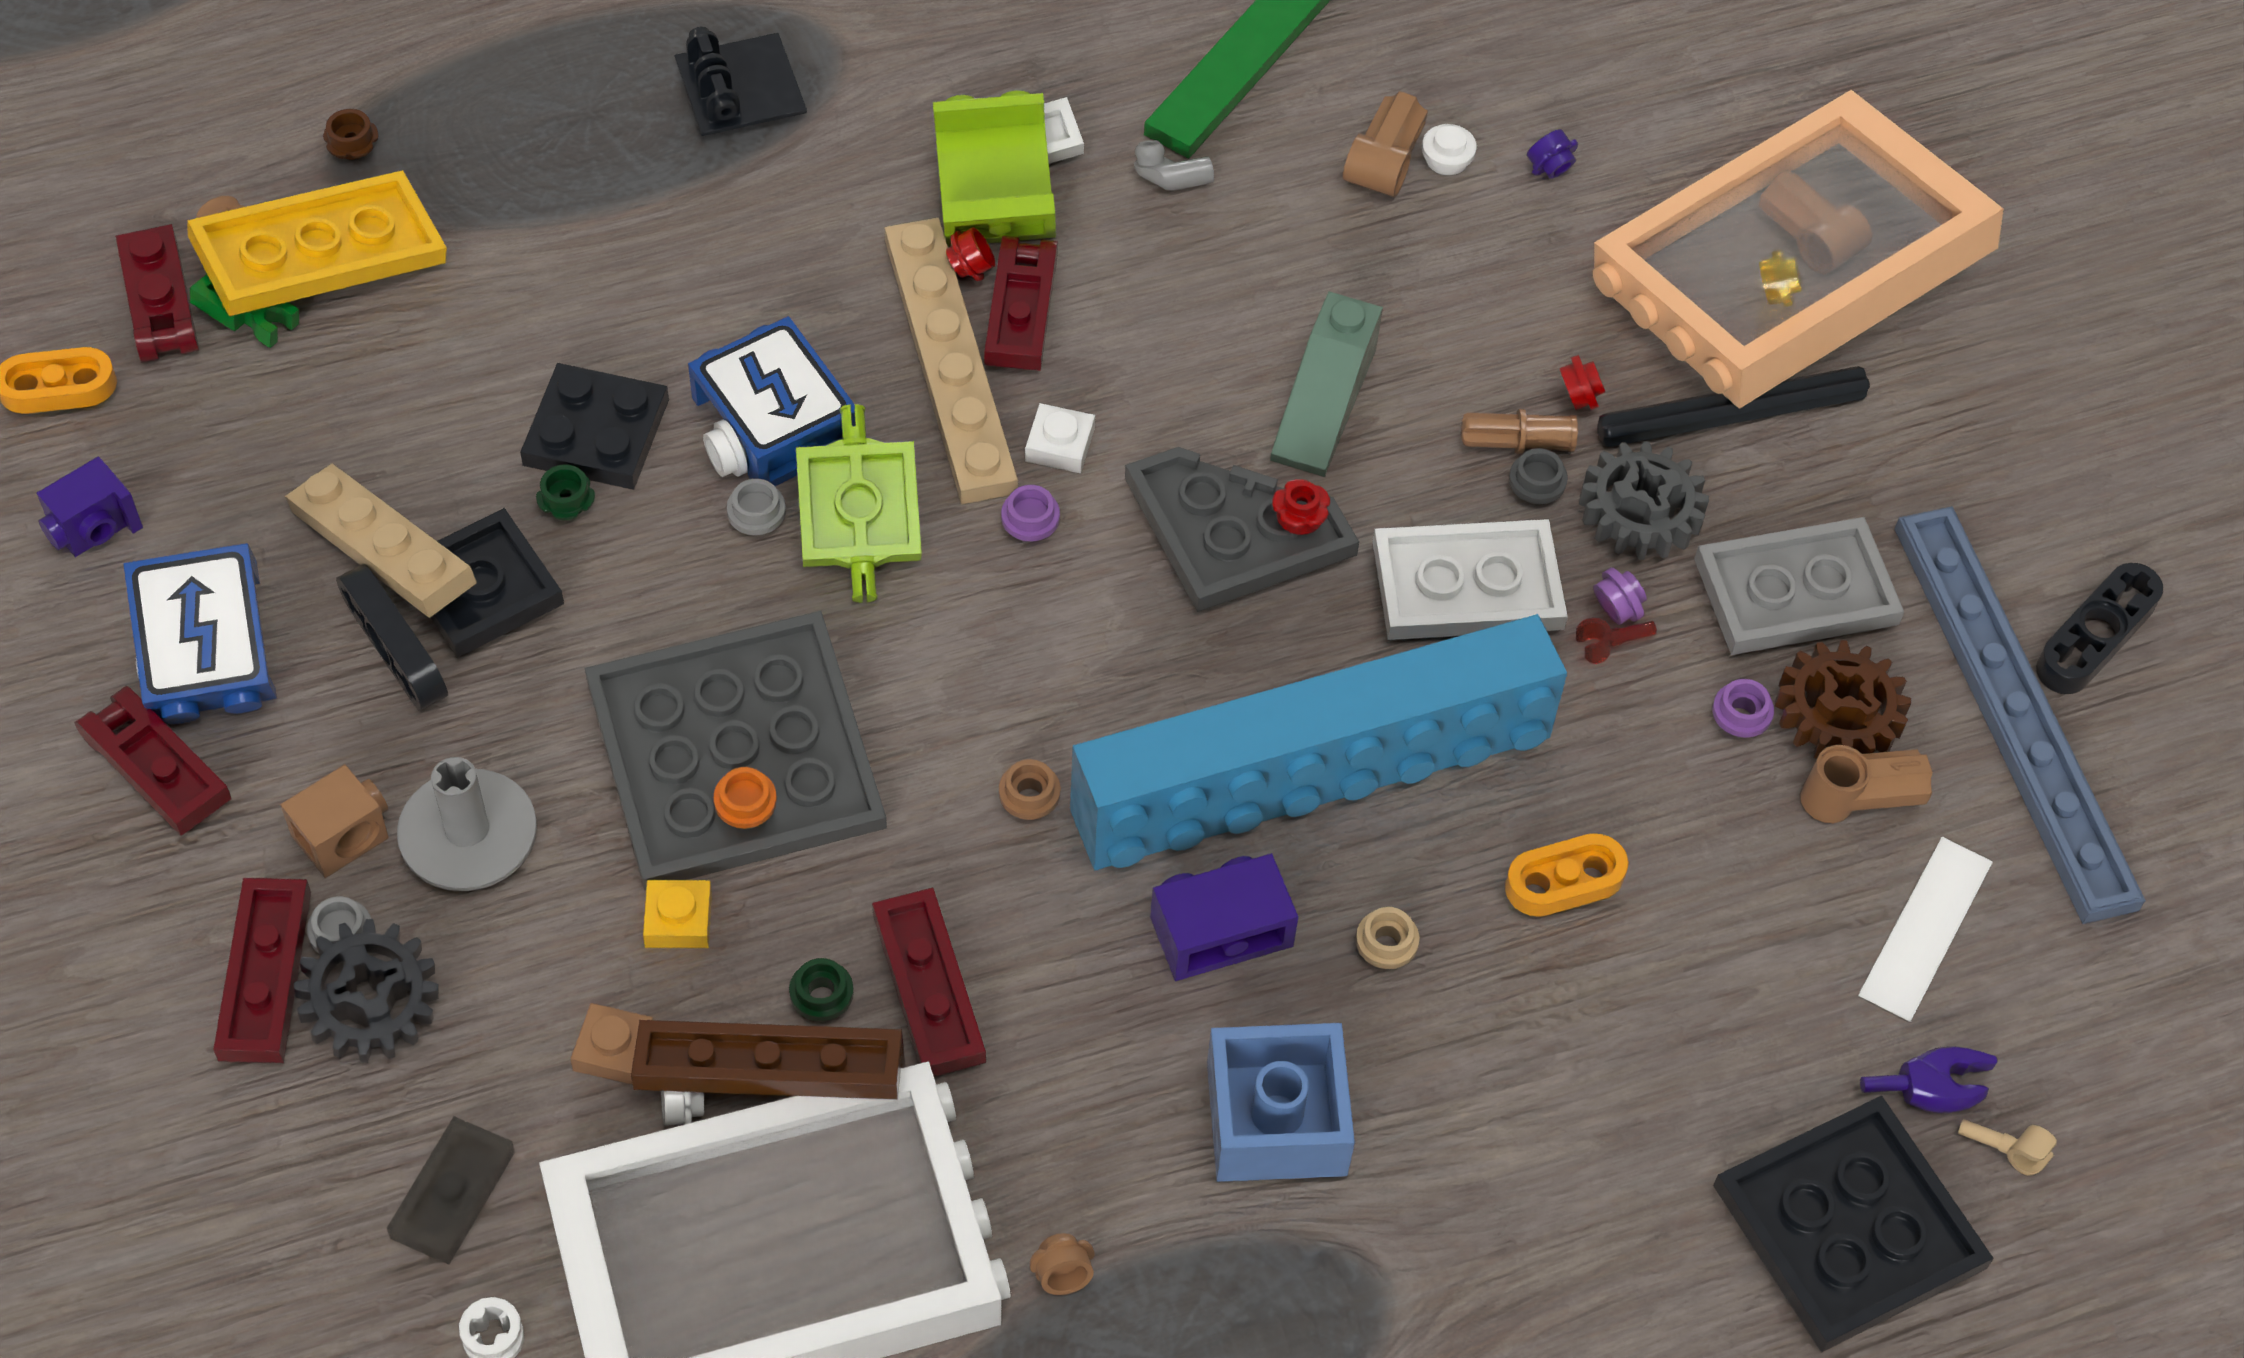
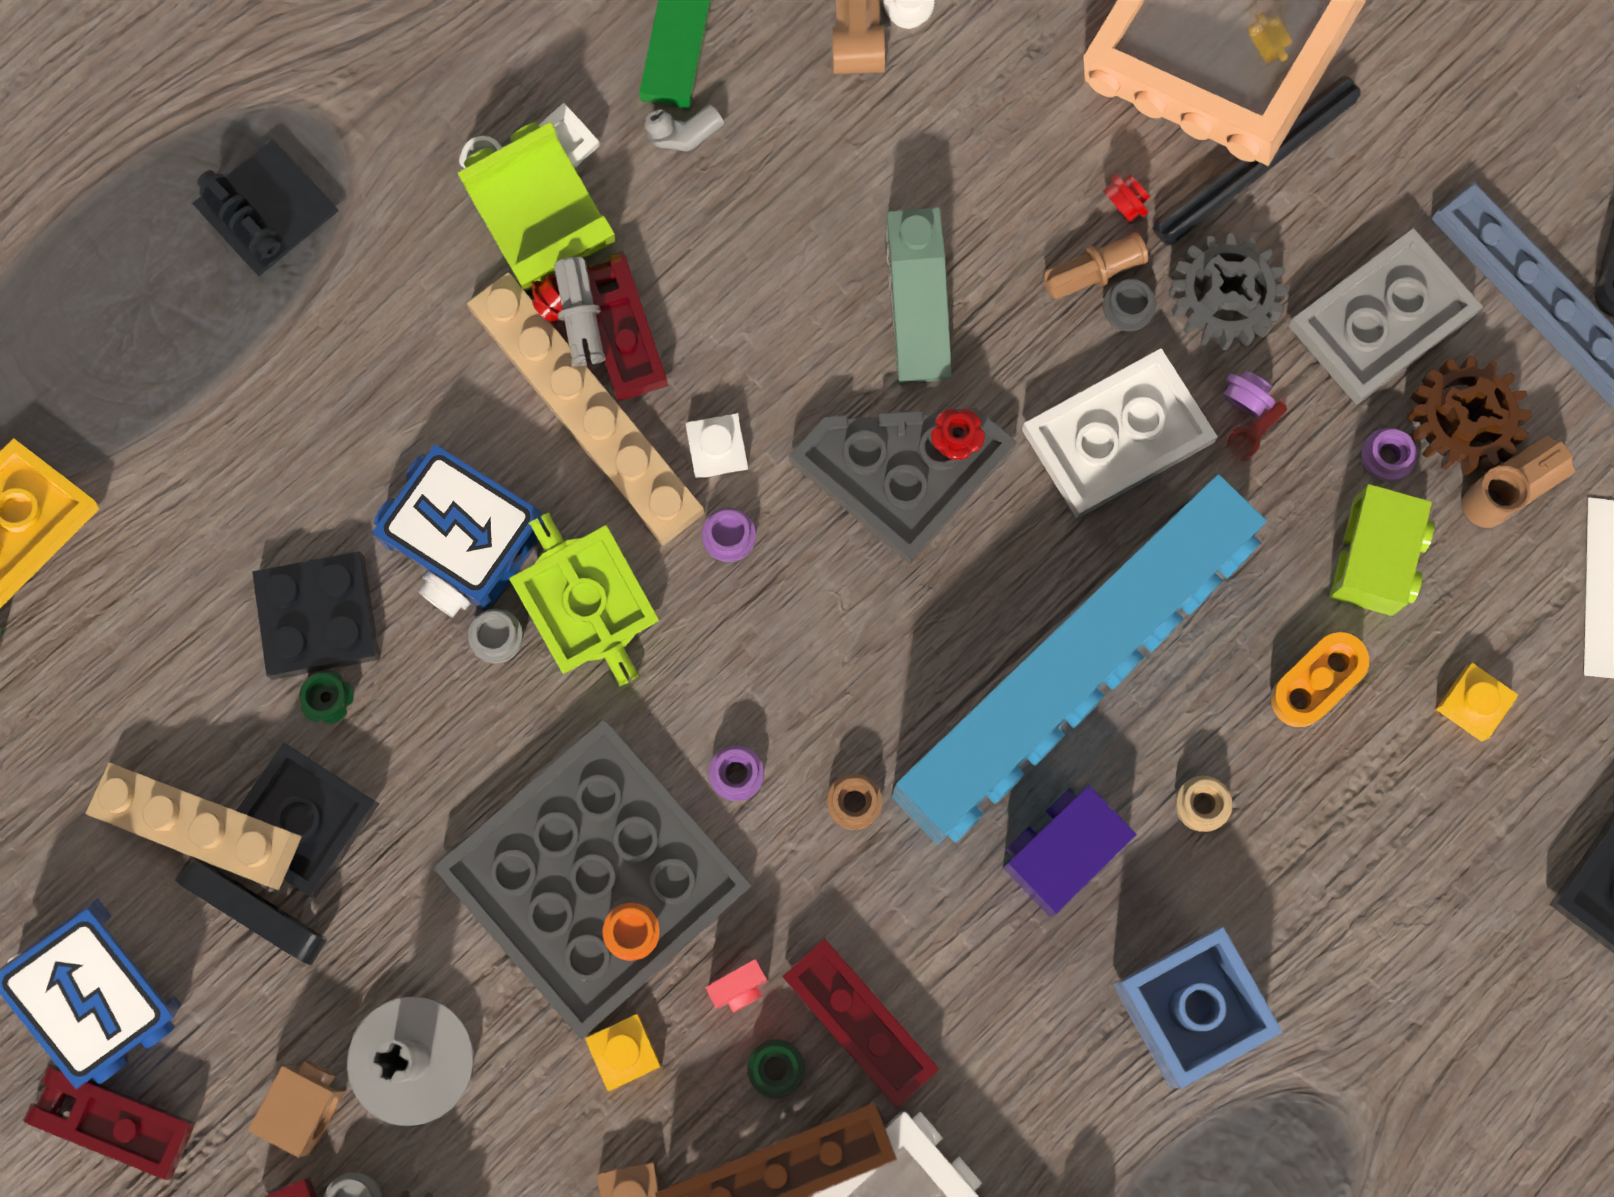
camera: 20 degrees left, 20 degrees up
none -> light grey axle [554,257,606,367]
none -> coral plate [705,959,768,1013]
none -> medium lavender plate [709,745,764,801]
none -> lime piece [1329,484,1435,616]
none -> yellow plate [1436,662,1519,742]

